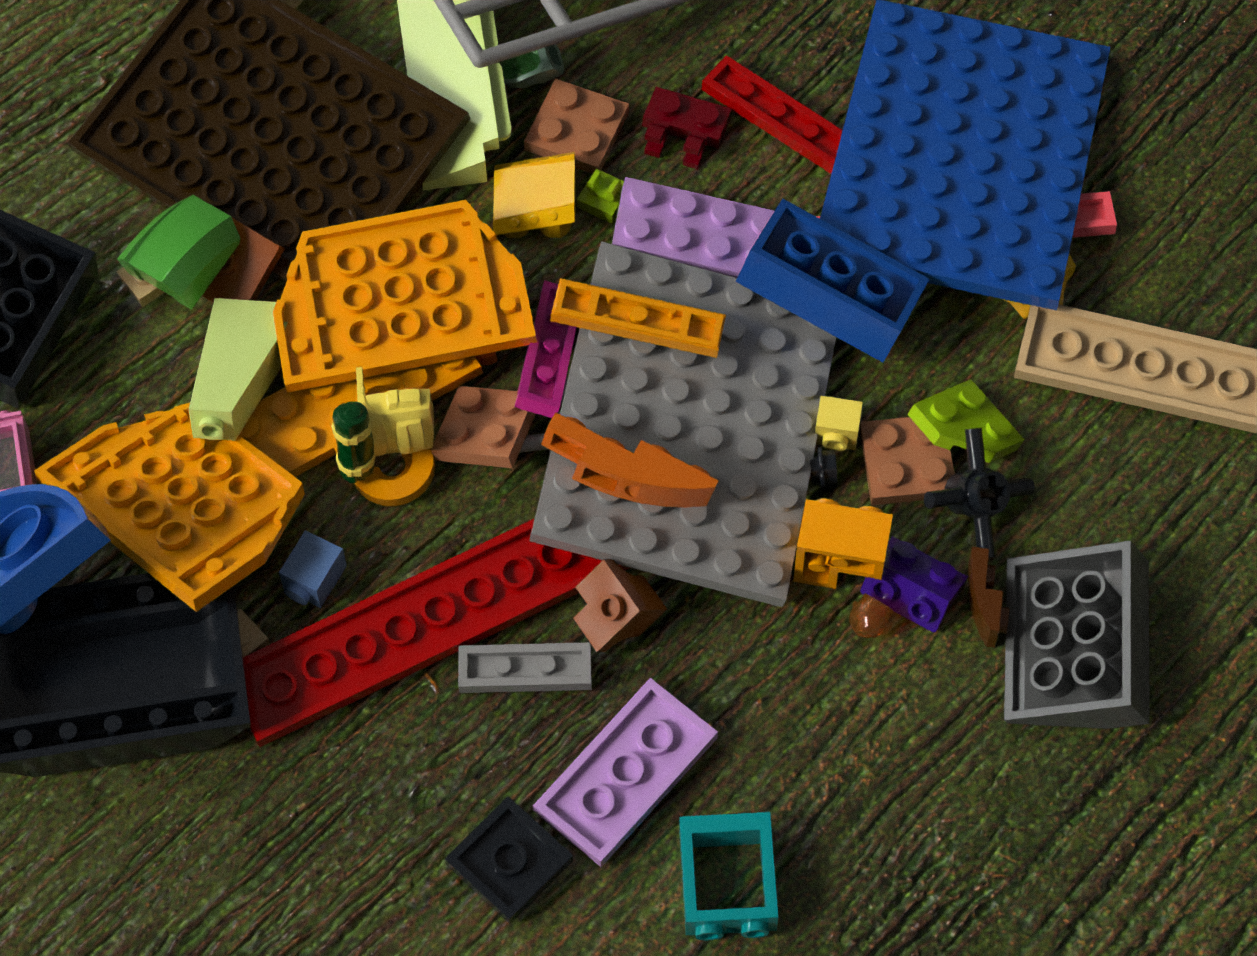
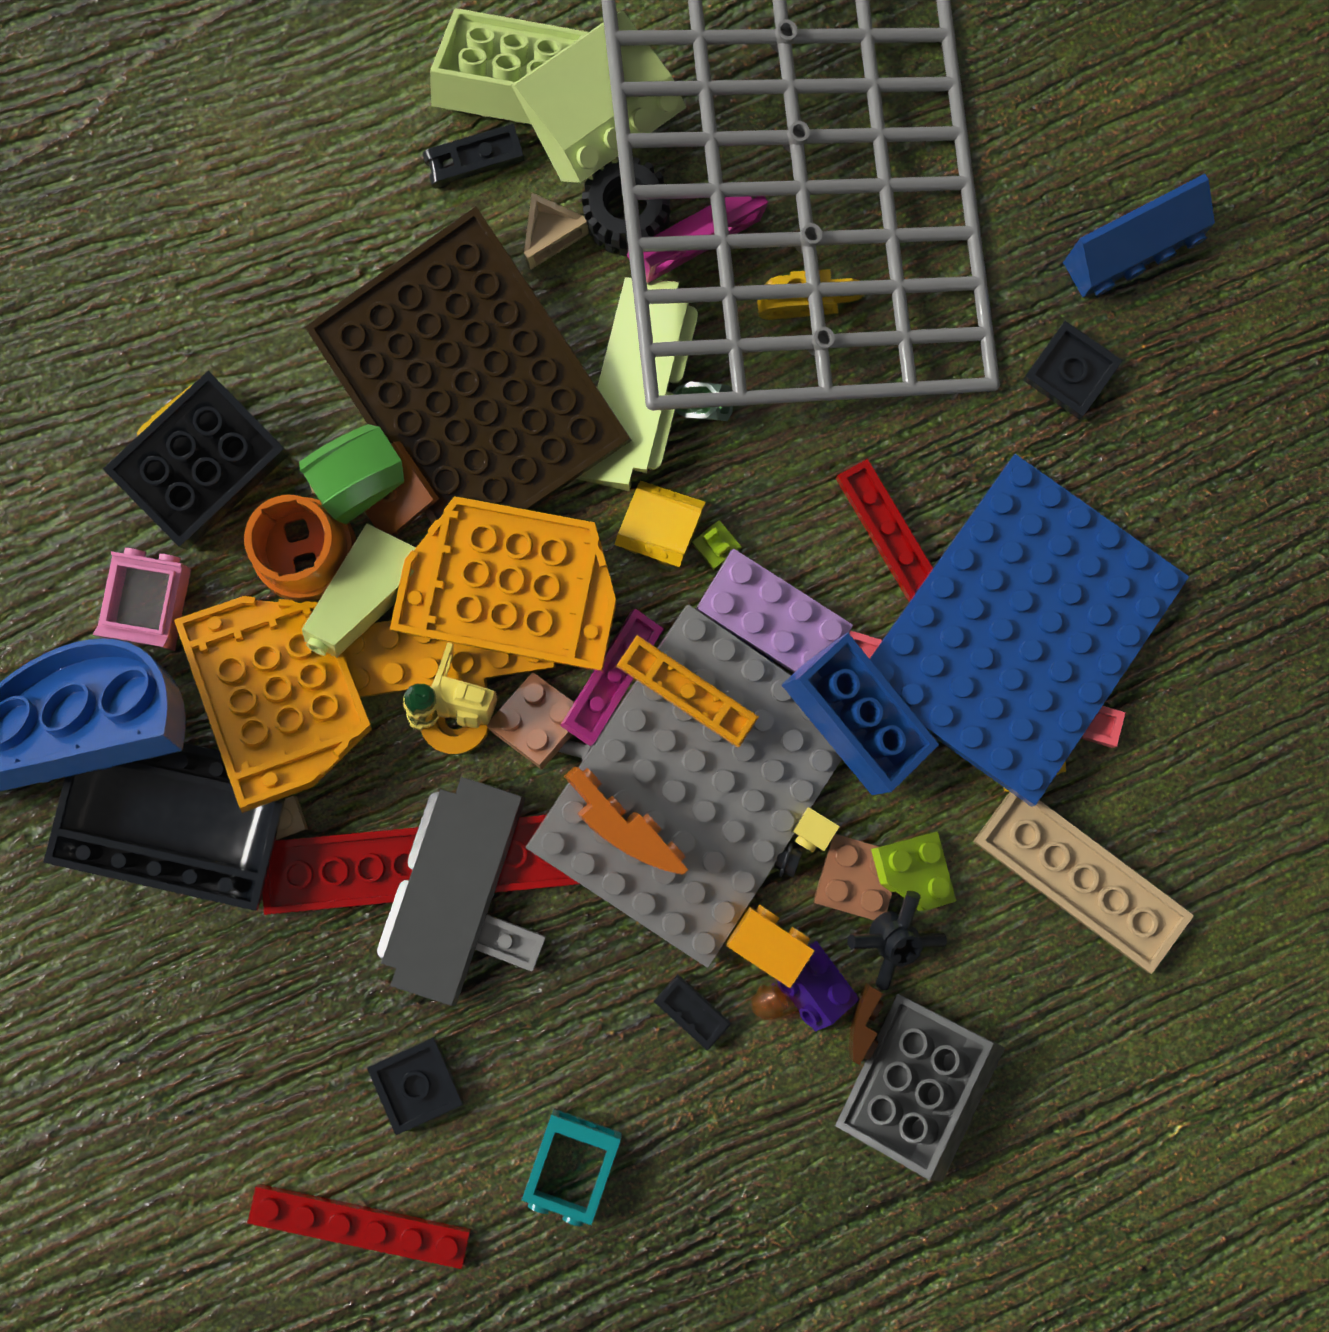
camera: 25 degrees right, 20 degrees up
medium blue brick [279,530,347,608] -> none
nougat plate [524,78,629,174] -> none
lavender plate [533,678,718,867] -> none
dark orange brick [573,559,667,652] -> none
dark red plate [642,86,732,170] -> none
none -> orange piece [244,495,356,602]
none -> dark grey slope [377,777,526,1006]
none -> black plate [654,973,732,1051]

